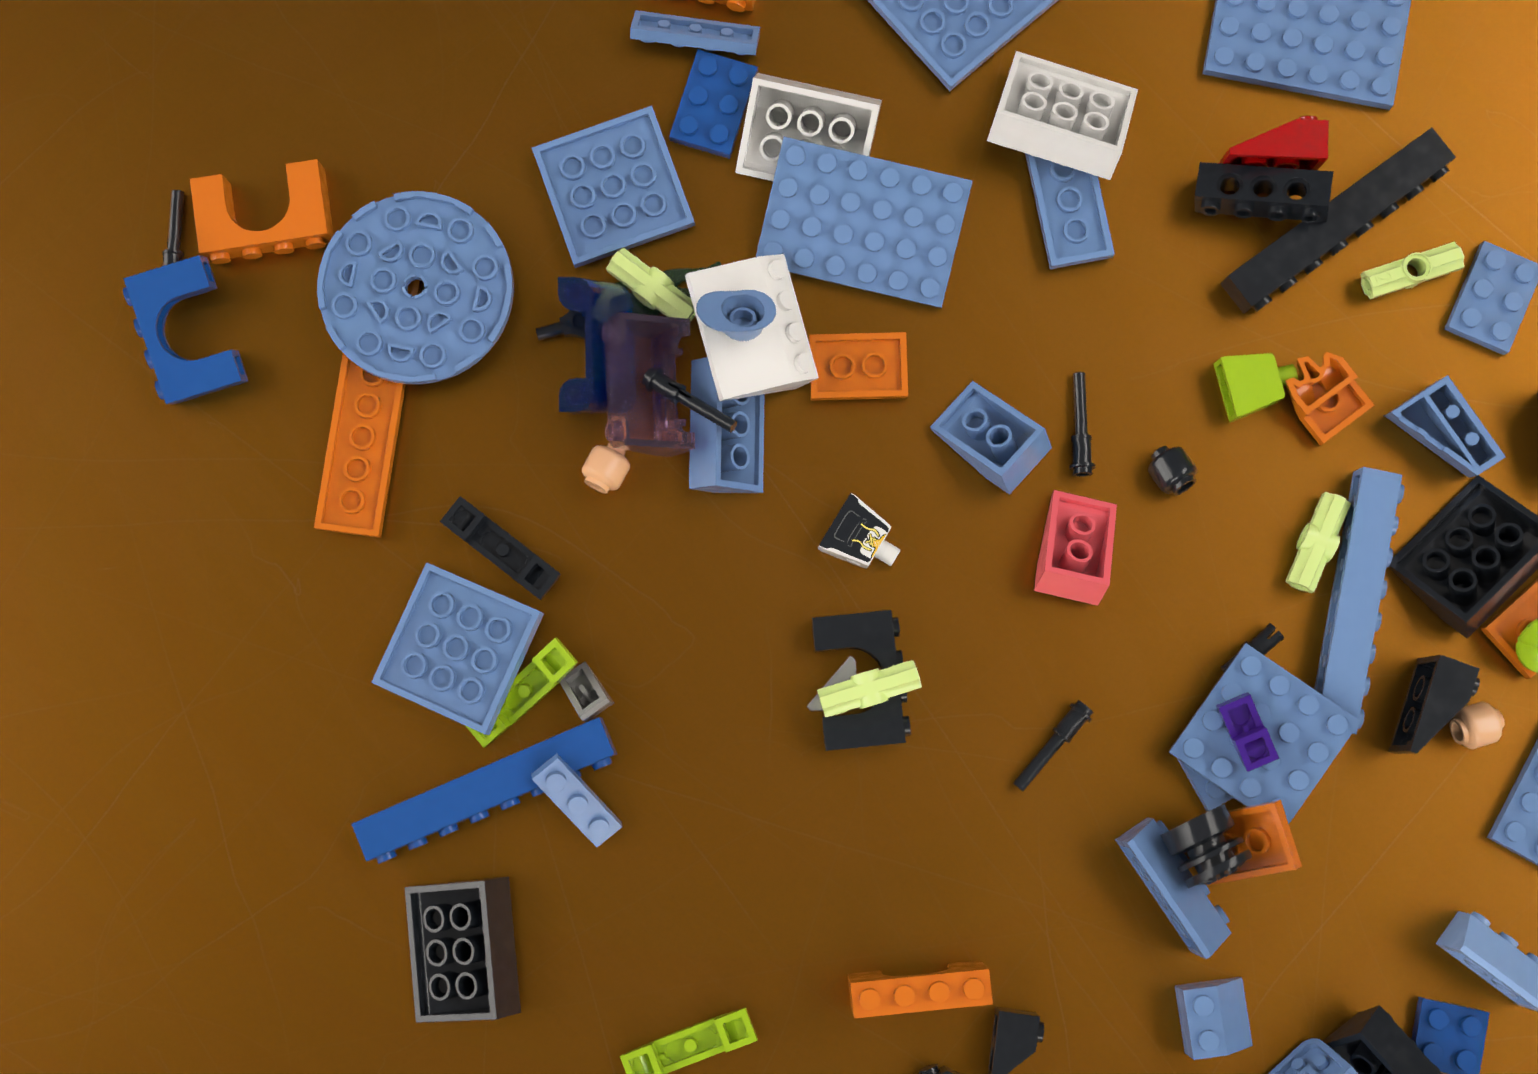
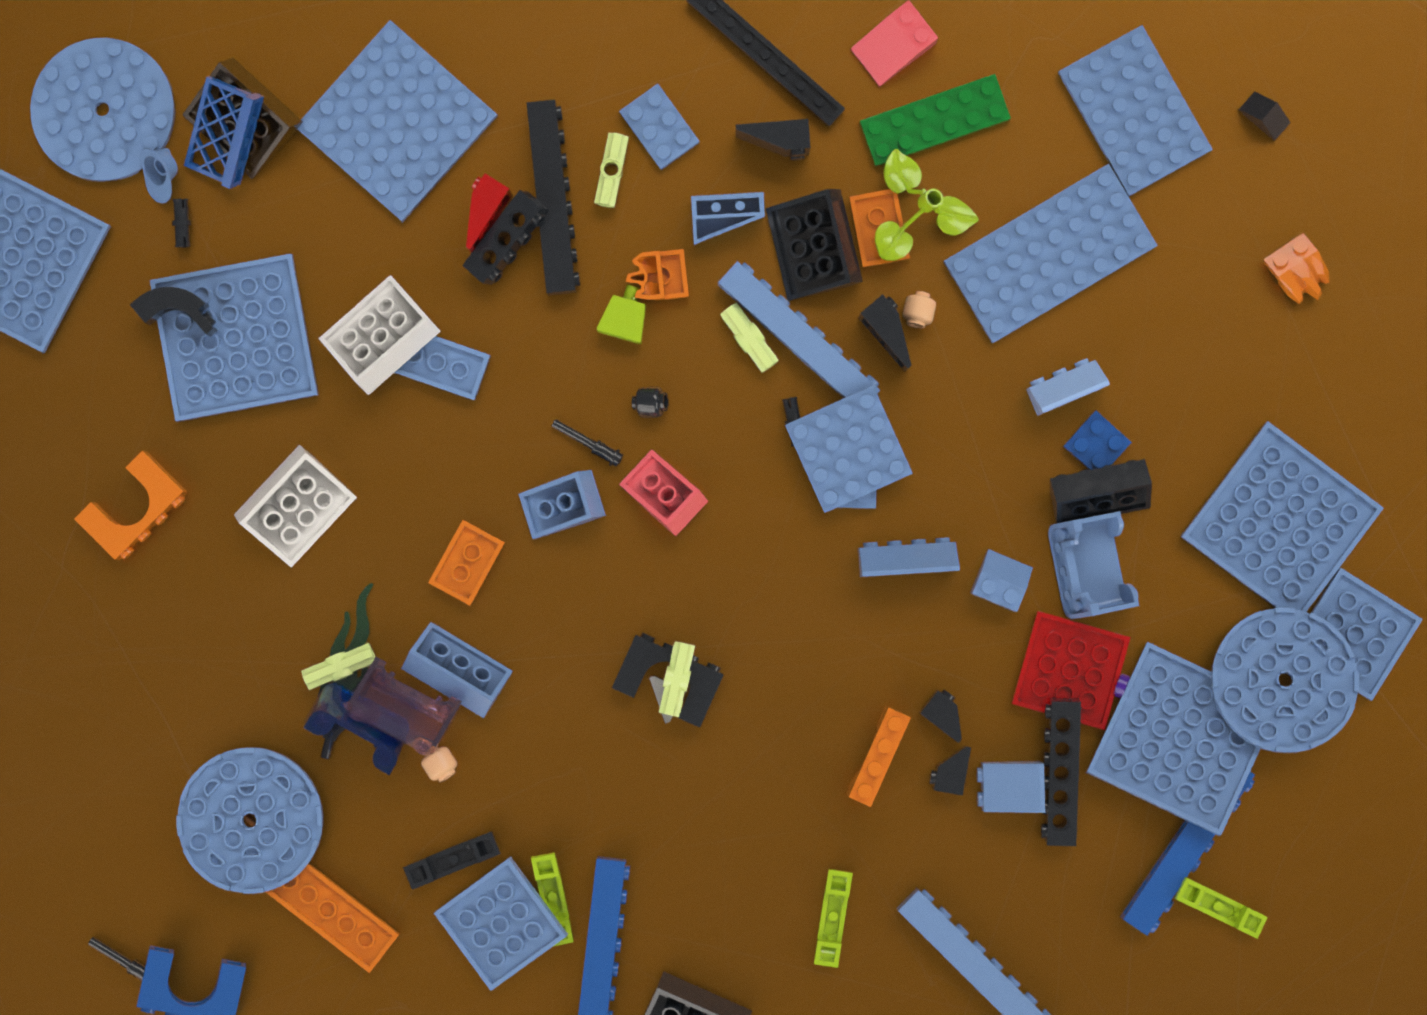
camera: 60 degrees left, 5 degrees up
orange arch [190,159,334,264] -> none
medium blue plate [531,753,622,847] -> none
medium blue plate [532,106,695,268] -> none
light grey slope [560,662,614,722] -> none
medium blue plate [630,10,760,55] -> none
black pin [642,367,737,433] -> none
blue plate [669,49,758,159] -> none
white slope [685,254,819,401] -> none
medium blue piece [696,290,776,341] -> none
medium blue plate [756,137,972,308] -> none
torso [818,493,901,569] -> none
black pin [1013,700,1094,791] -> none
black wheel [1160,804,1253,888] -> none
orange plate [1187,800,1302,886] -> none
dark purple slope [1216,692,1279,772] -> none

